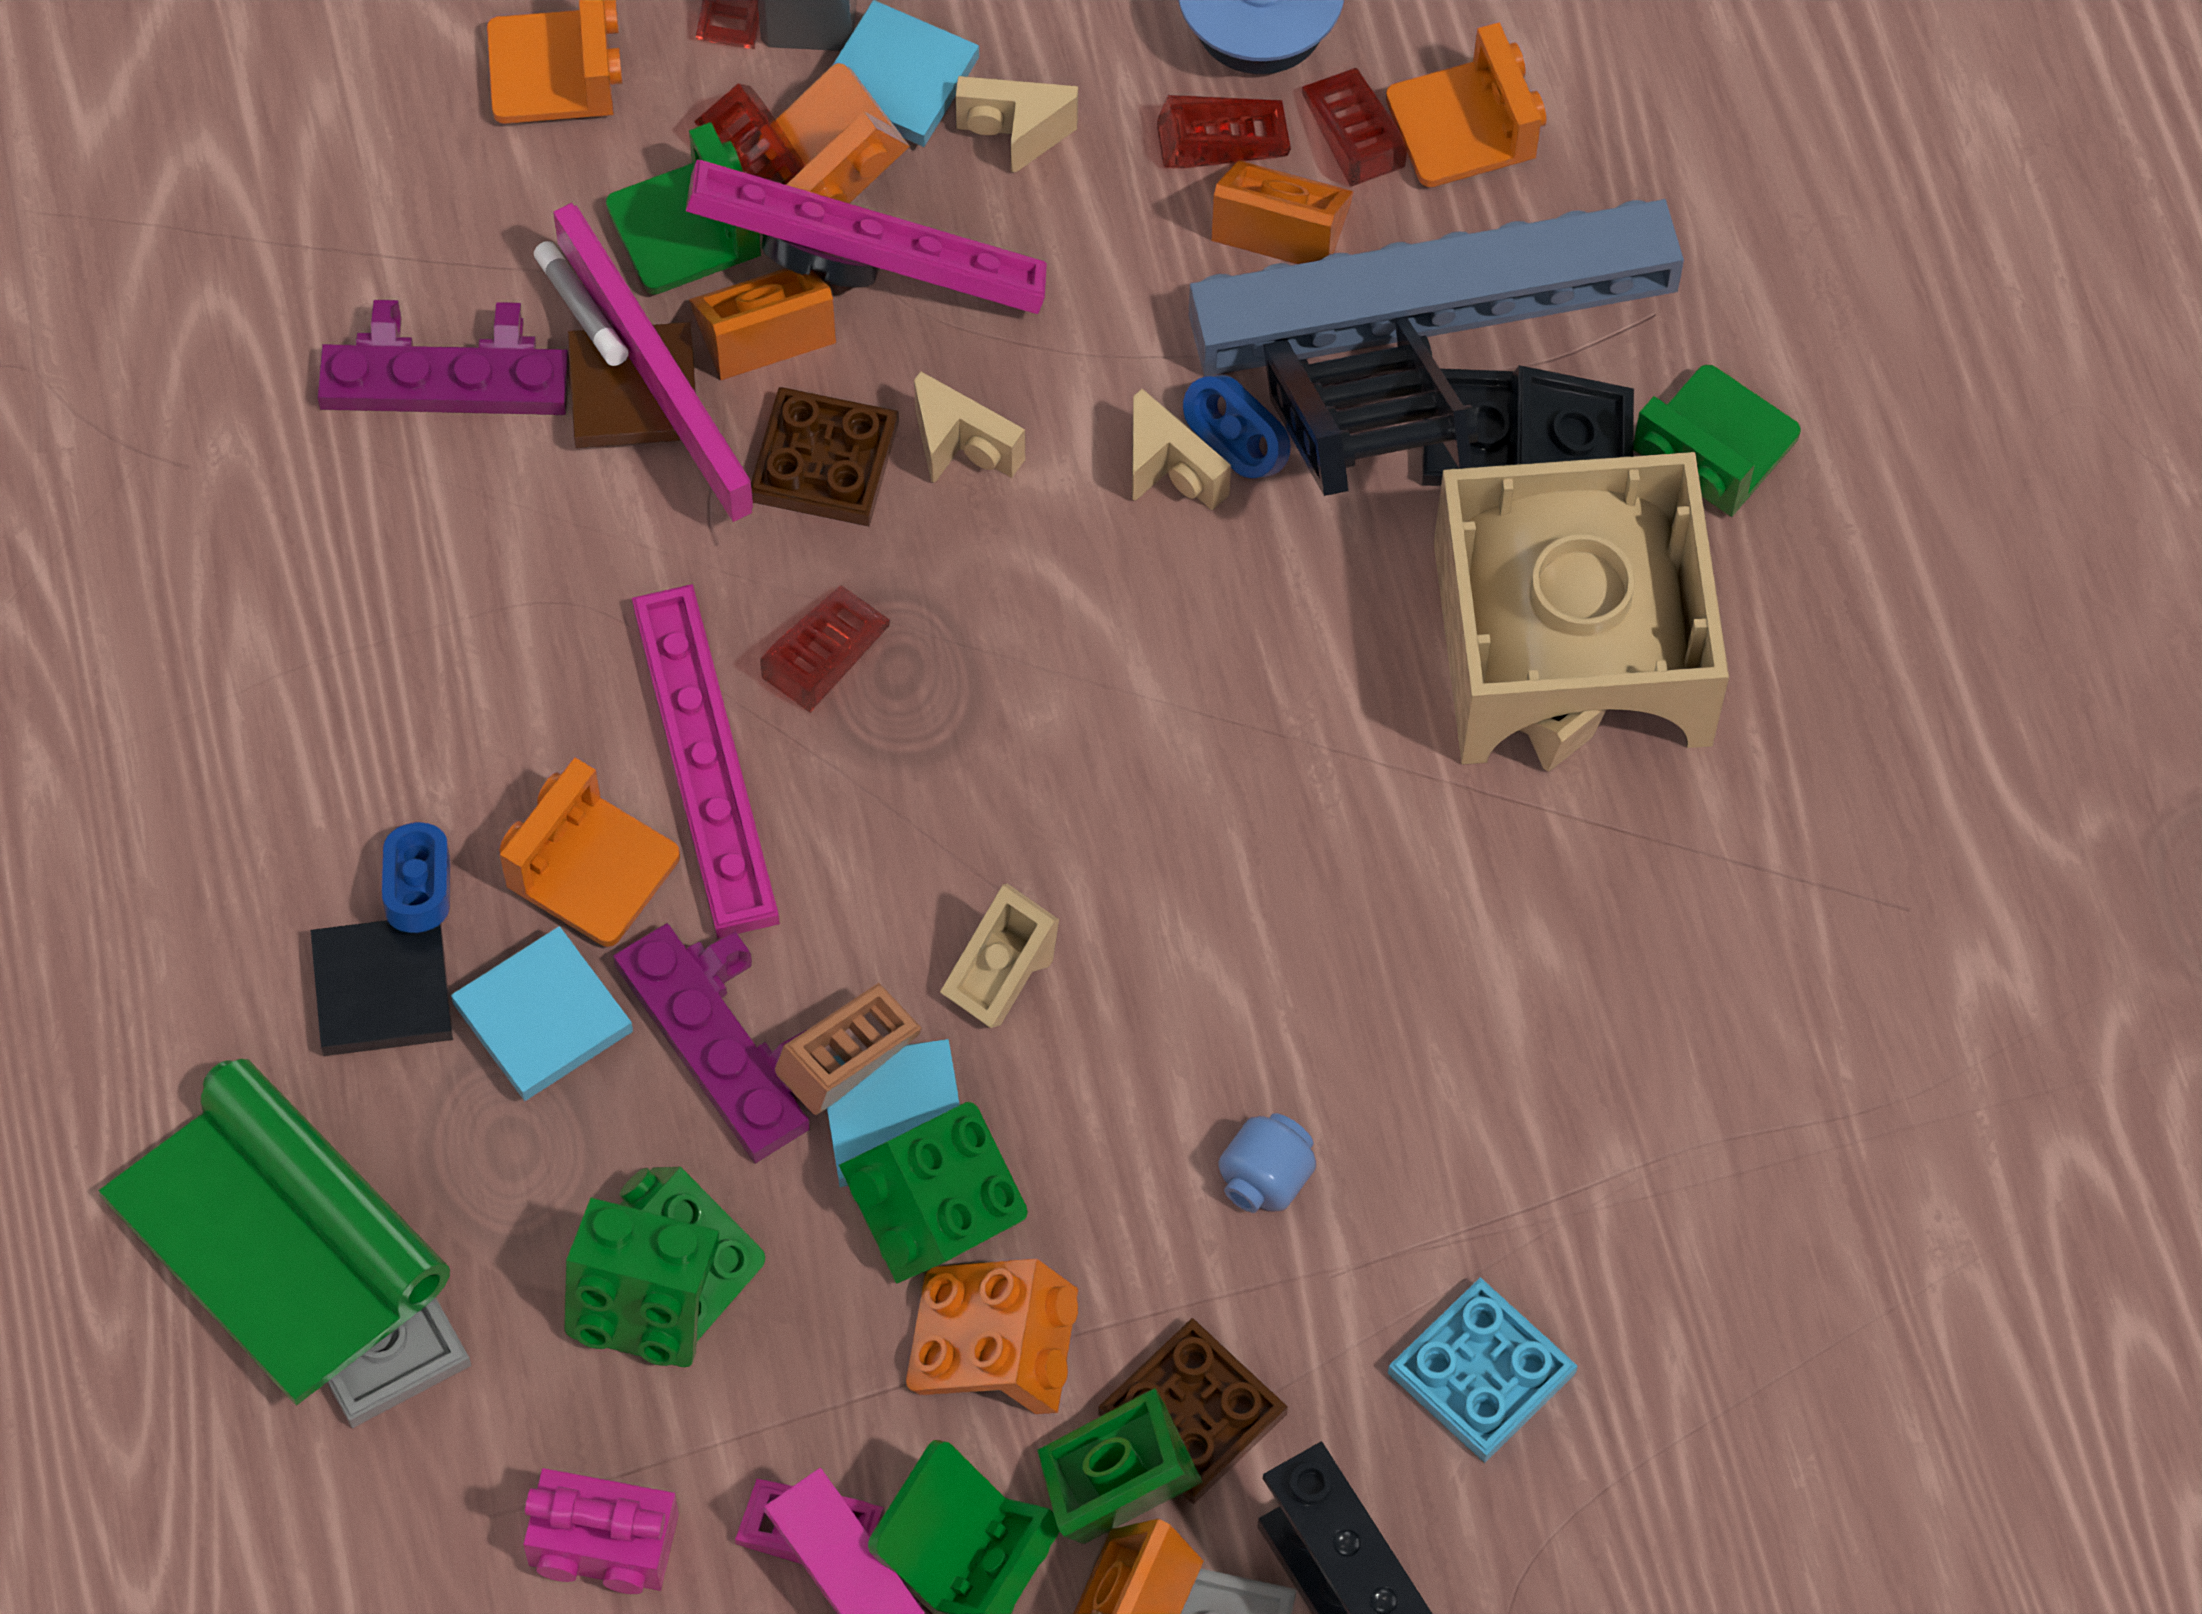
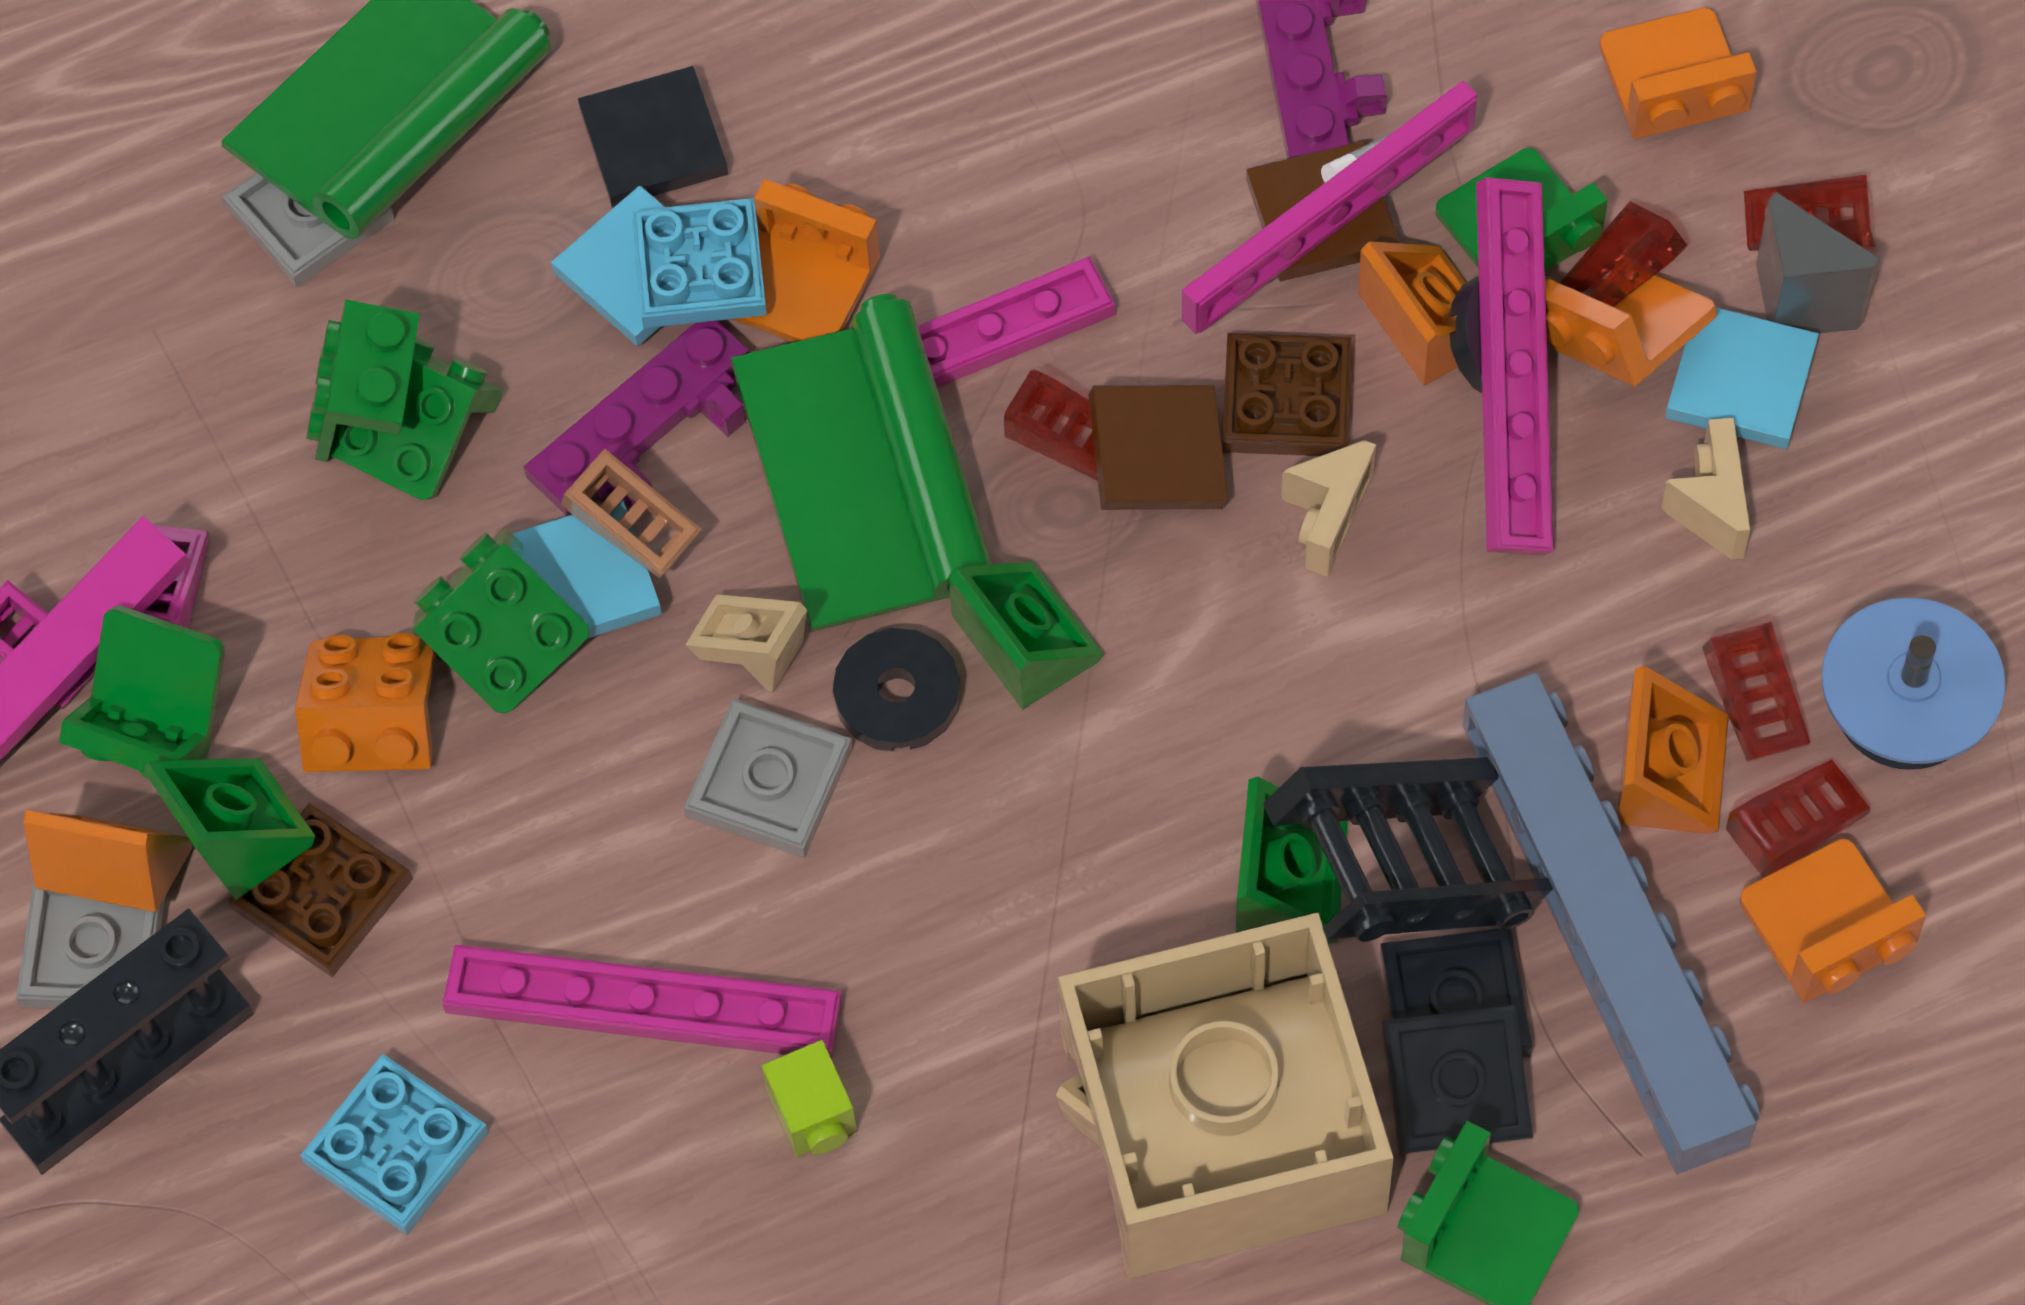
camera: 85 degrees right, 0 degrees up
blue plate [382,822,450,933] -> none
dark pink brick [523,1468,679,1594] -> none
tan slope [1132,389,1231,510] -> none
blue plate [1183,375,1291,478] -> none
medium blue head [1218,1113,1316,1213] -> none
none -> dark pink tile [442,944,842,1060]
none -> medium azure tile [632,198,767,328]
none -> light grey tile [684,699,853,858]
none -> green door [731,294,992,632]
none -> lime brick [761,1040,857,1157]
none -> black tile [832,628,960,751]
none -> green slope [948,562,1104,710]
none -> reddish brown tile [1088,385,1228,510]
none -> green slope [1236,776,1348,944]

